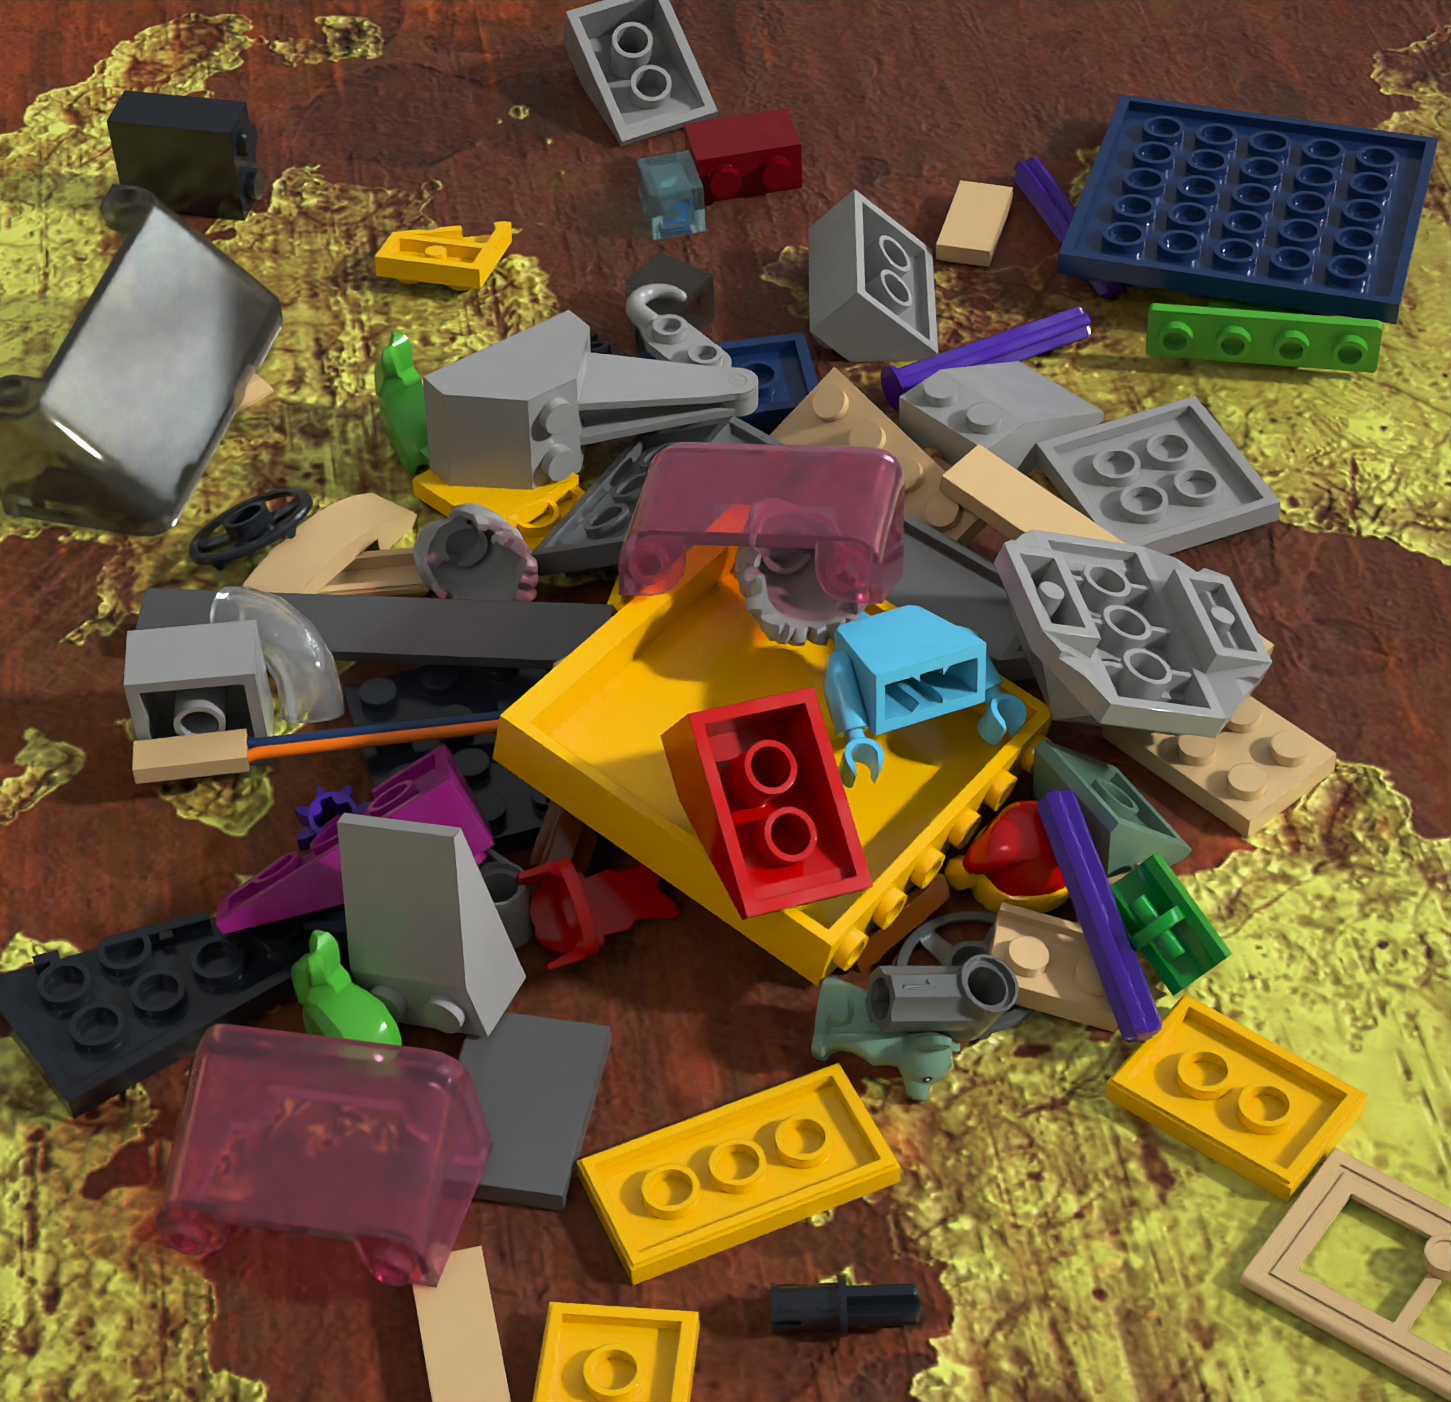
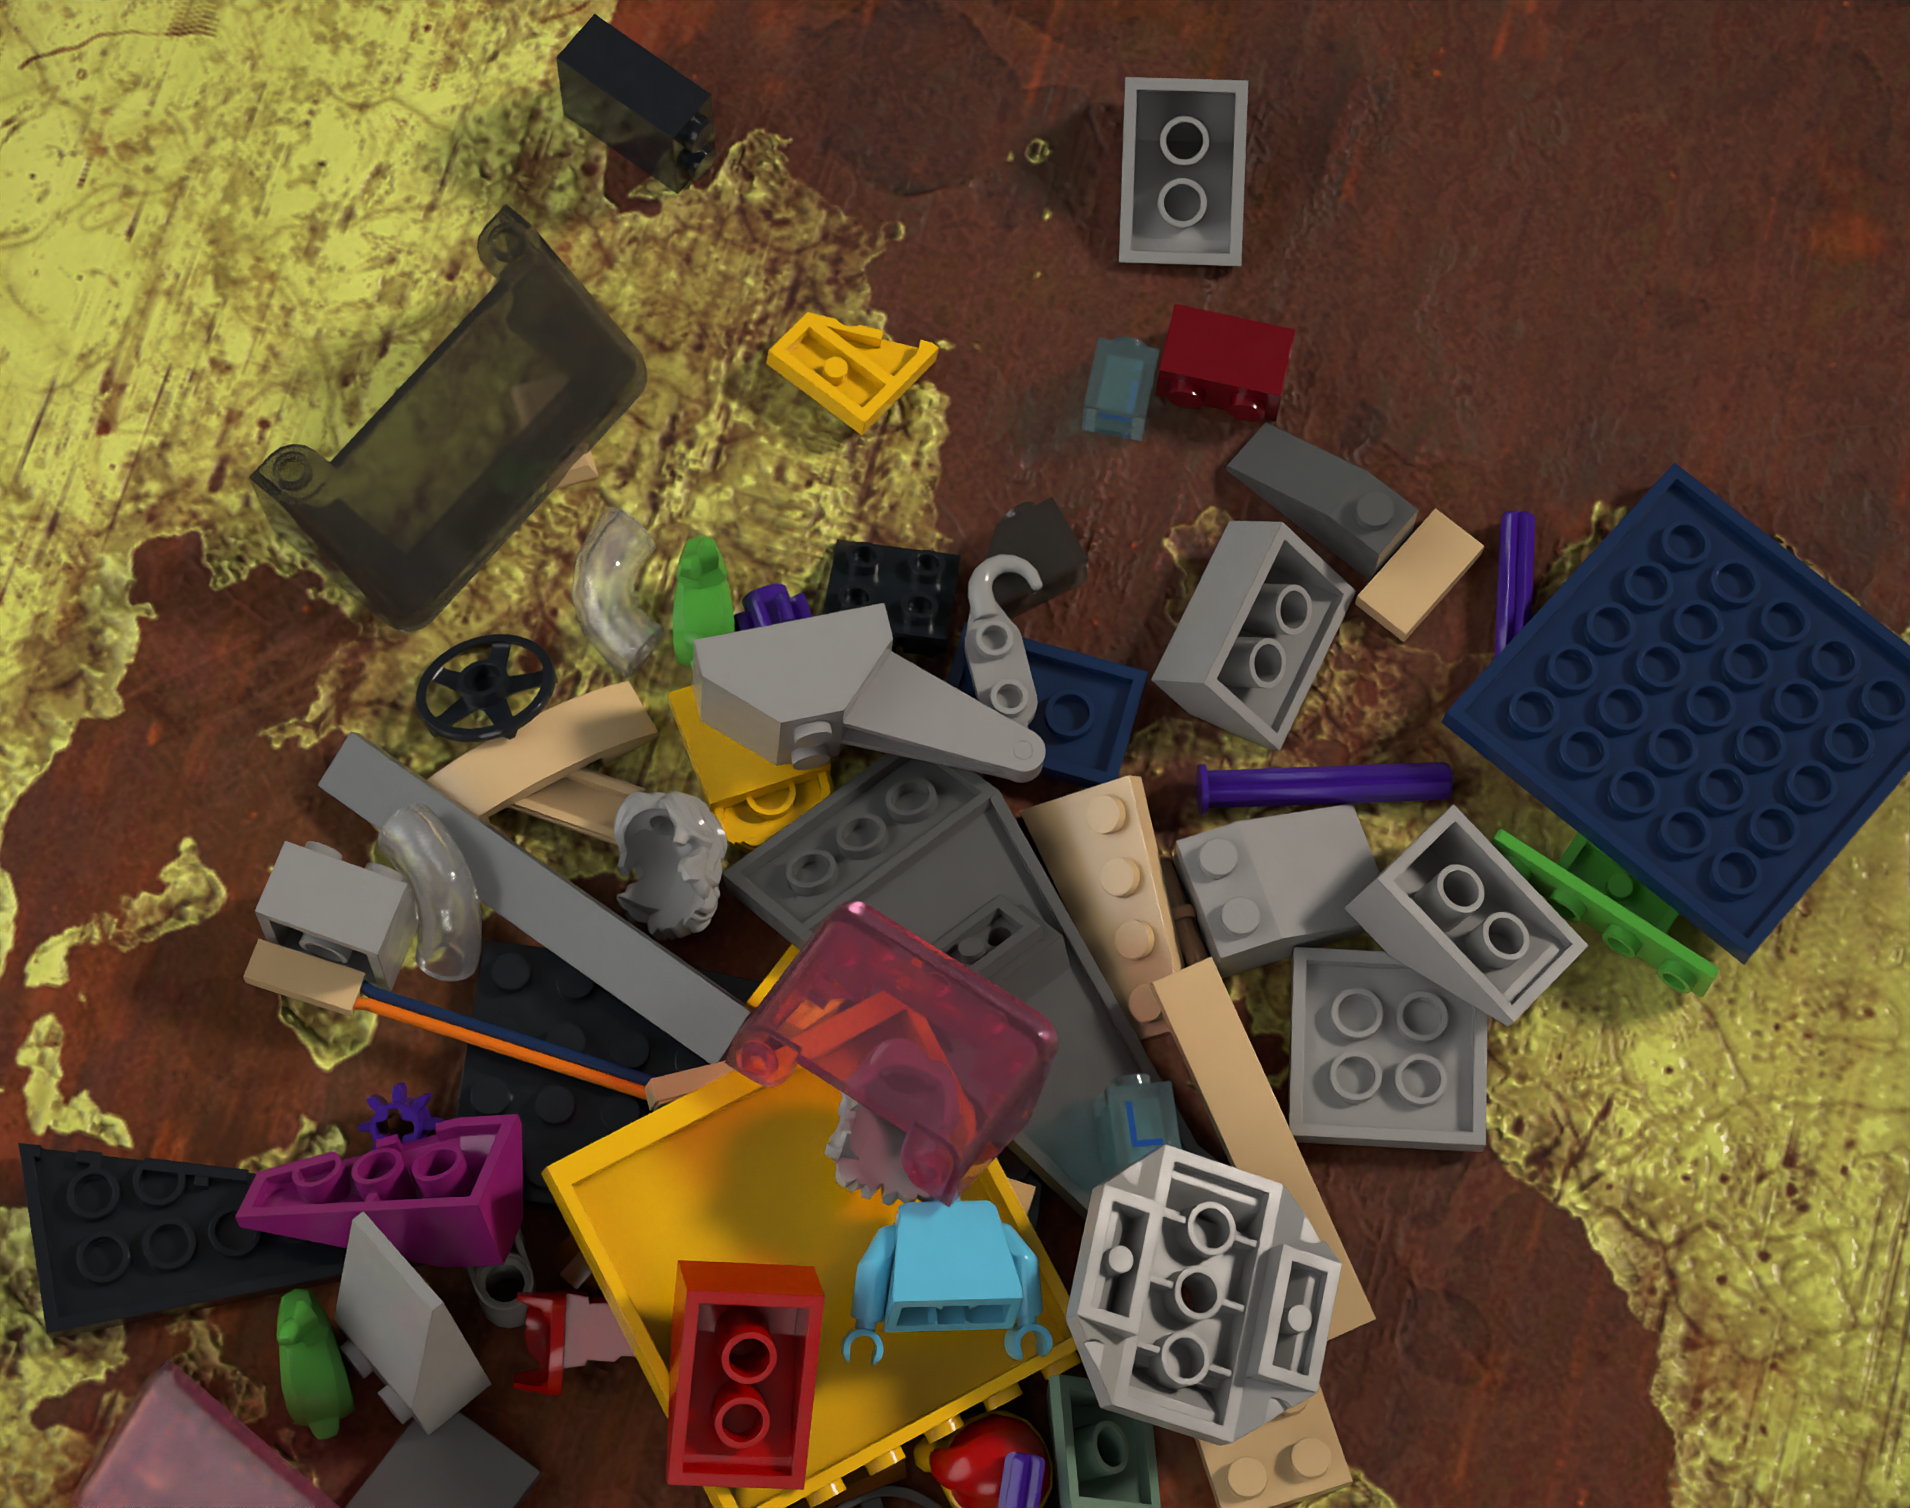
camera: 20 degrees right, 25 degrees up
none -> clear cylinder [571,507,664,678]
none -> clear light blue brick [1093,1074,1181,1179]
none -> dark grey slope [1226,422,1418,581]
none -> light grey slope [1345,804,1589,1026]

